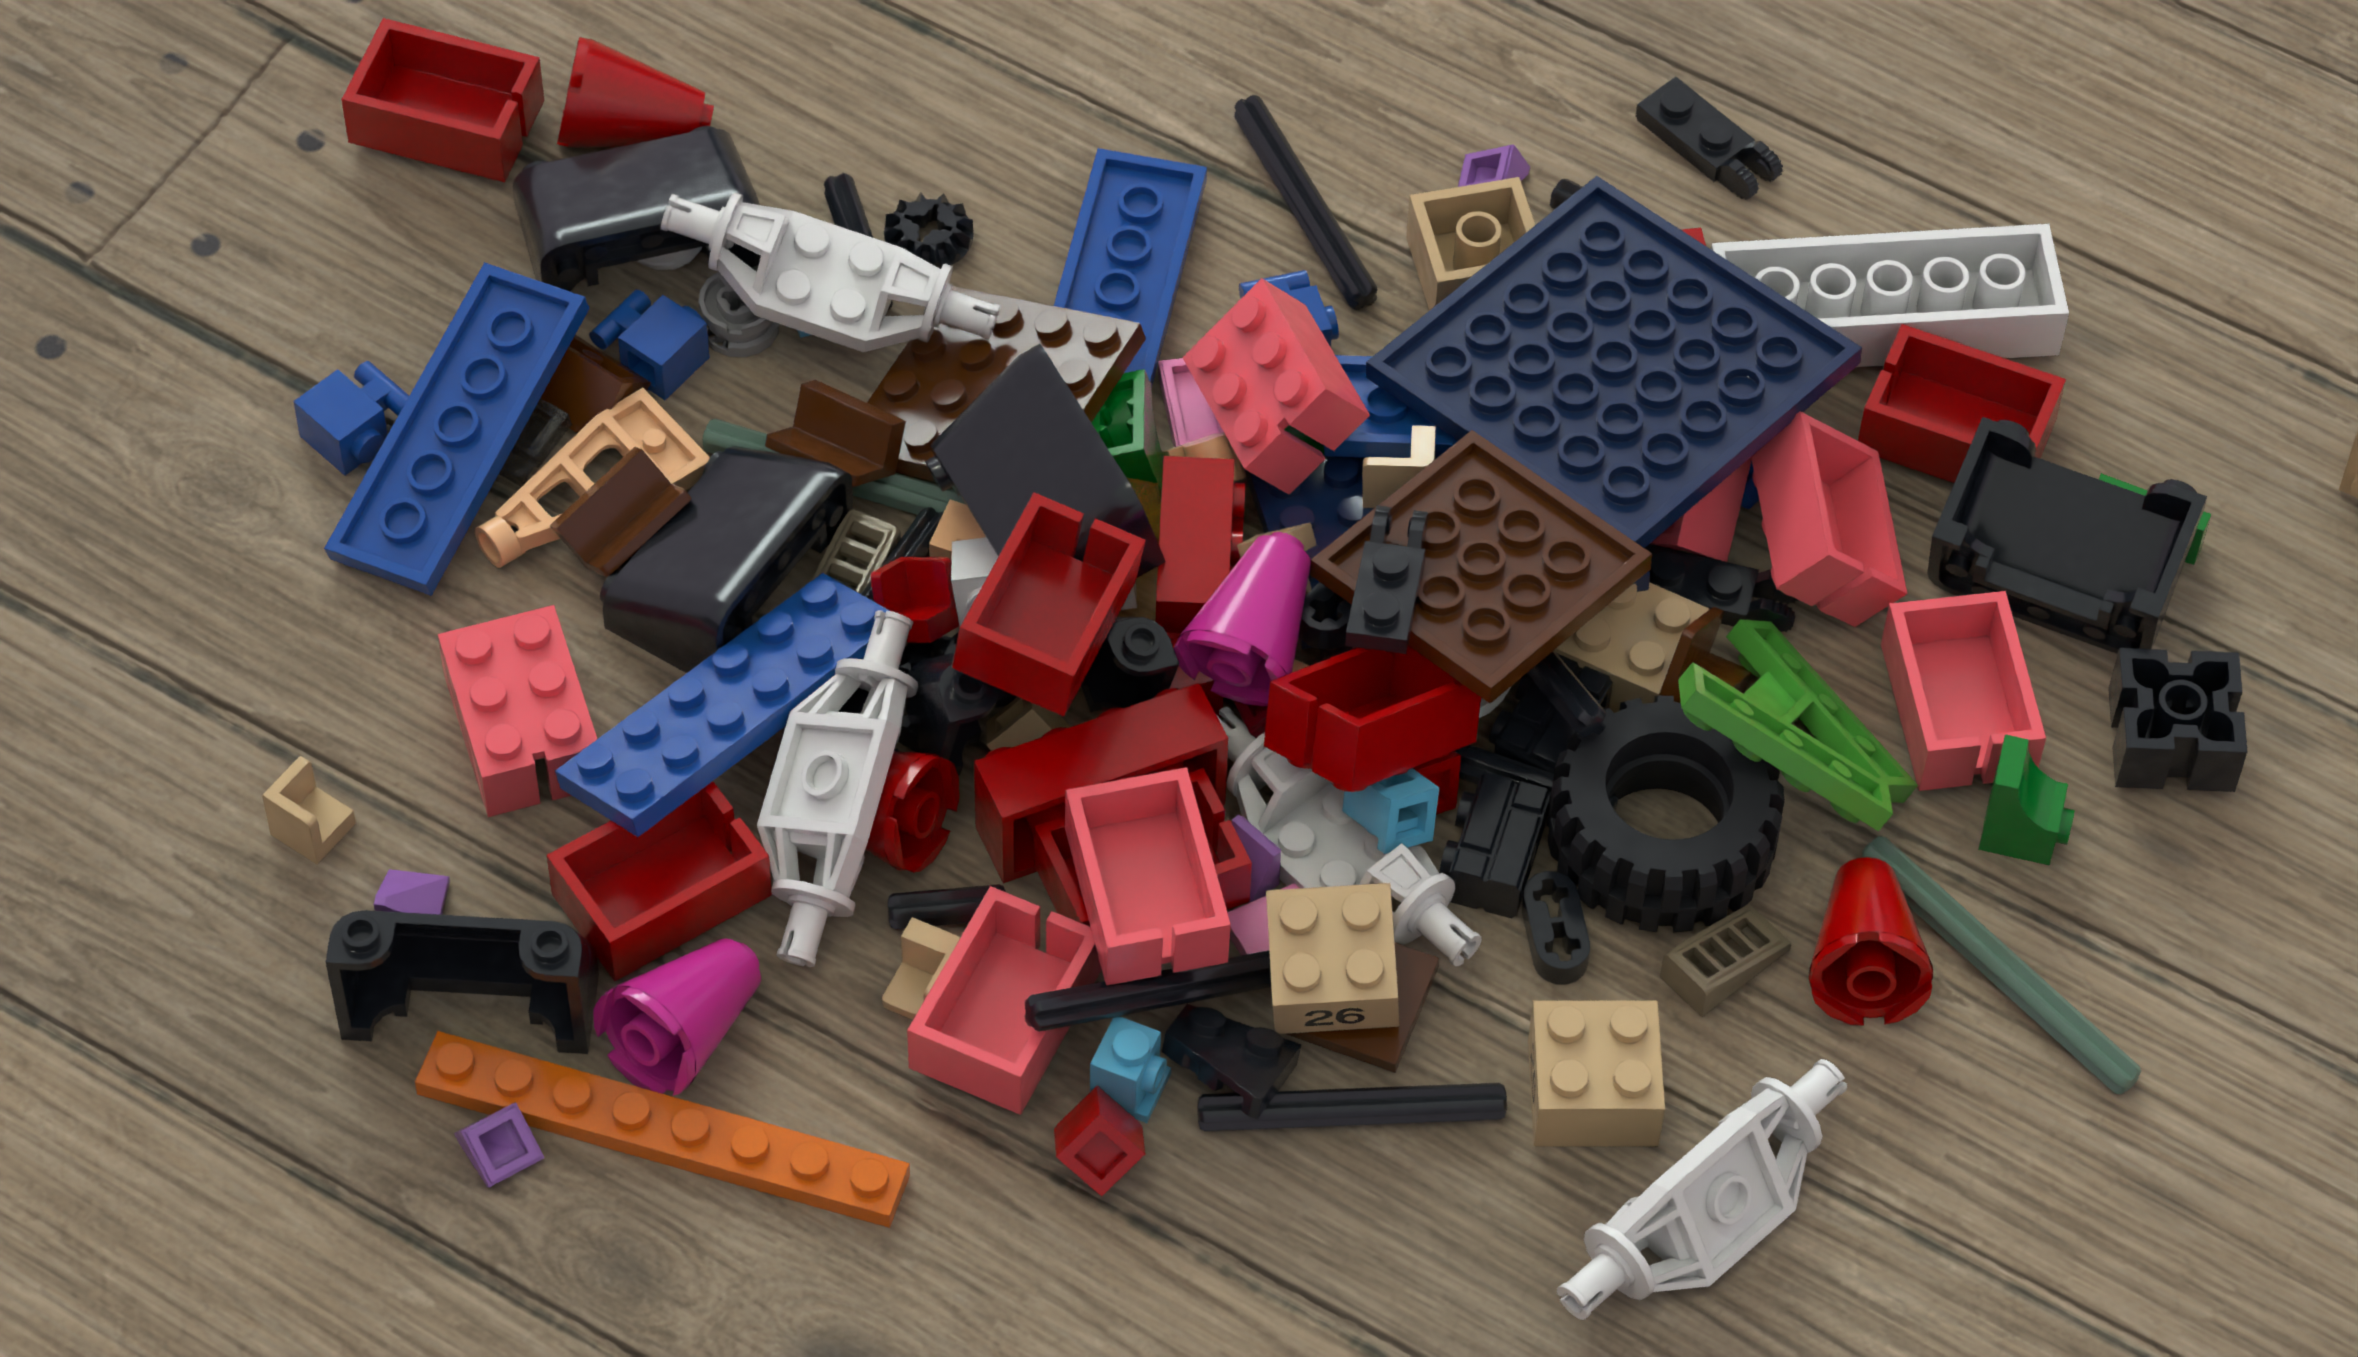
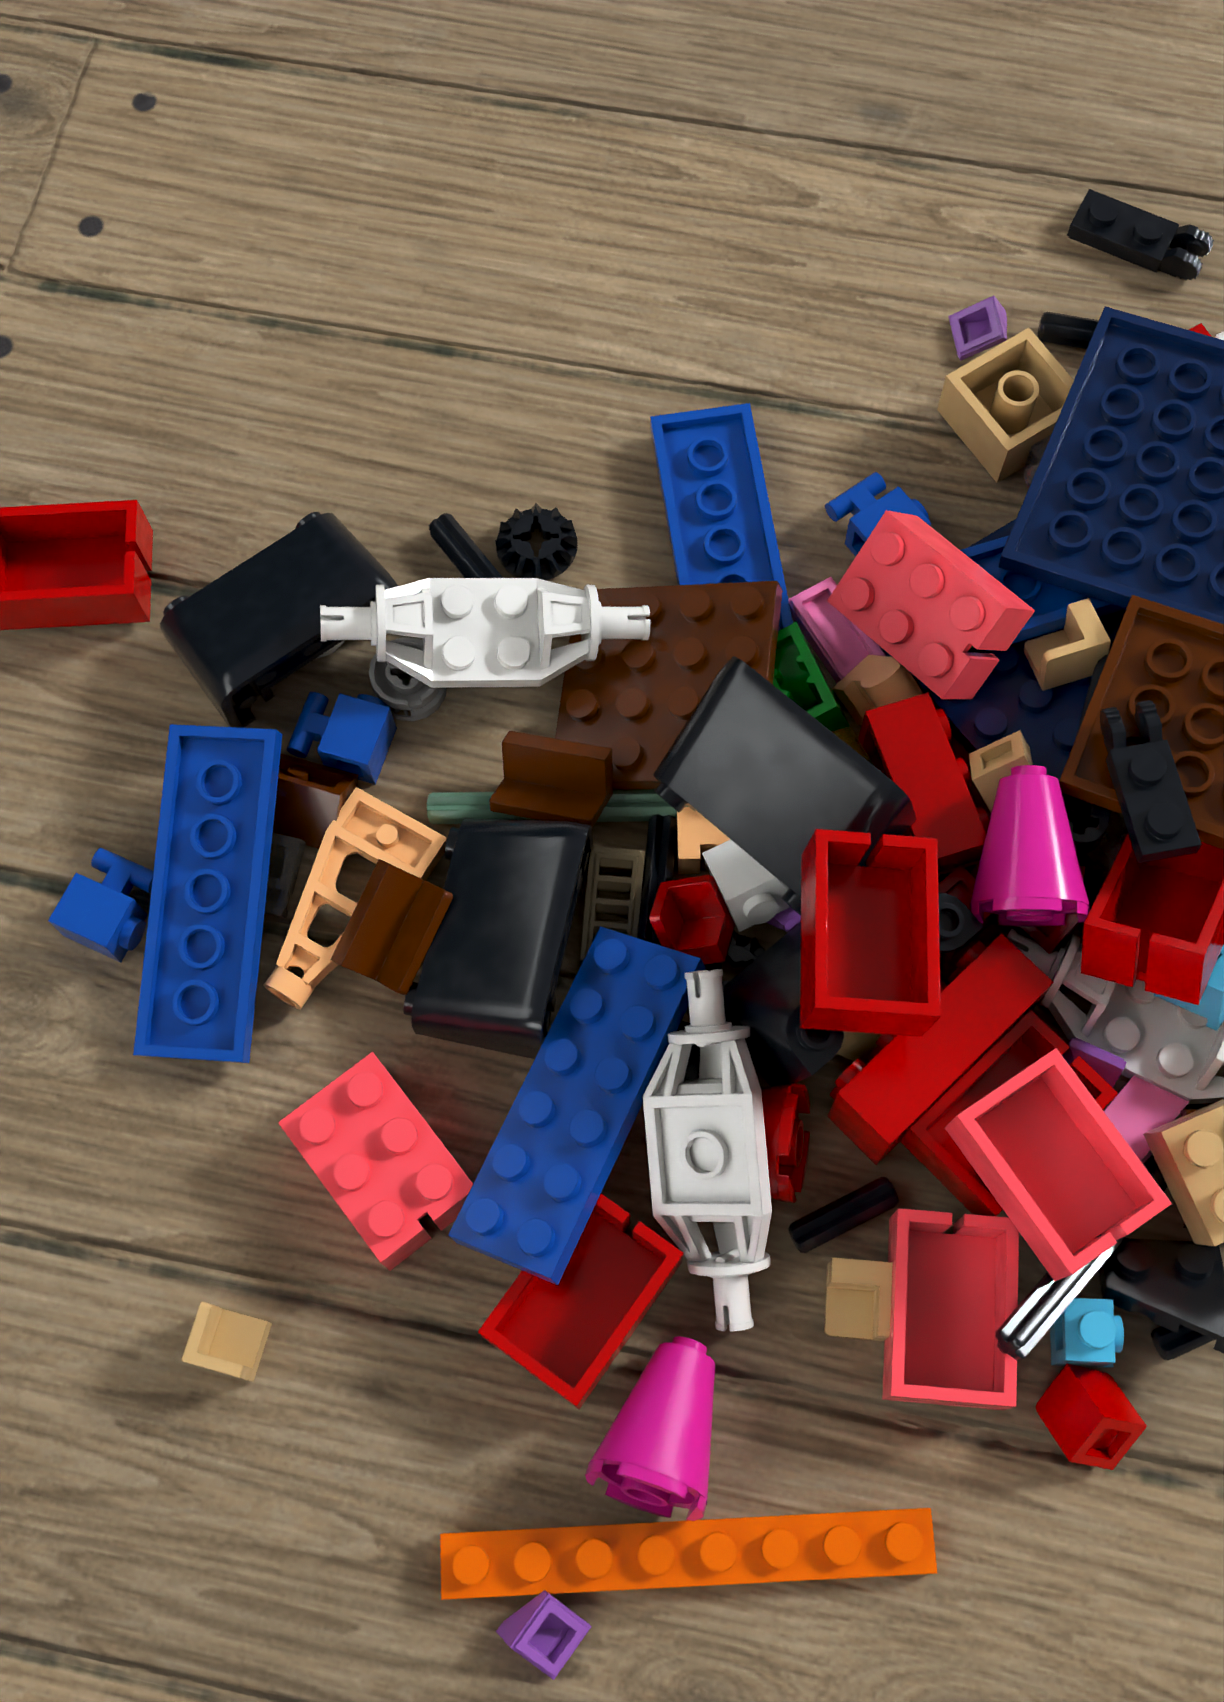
camera: 15 degrees left, 15 degrees up
black windscreen [325,910,599,1054] -> none
medium lavender slope [373,869,450,915] -> none
red cone [557,37,714,148] -> none
black axle [1234,95,1377,310] -> none

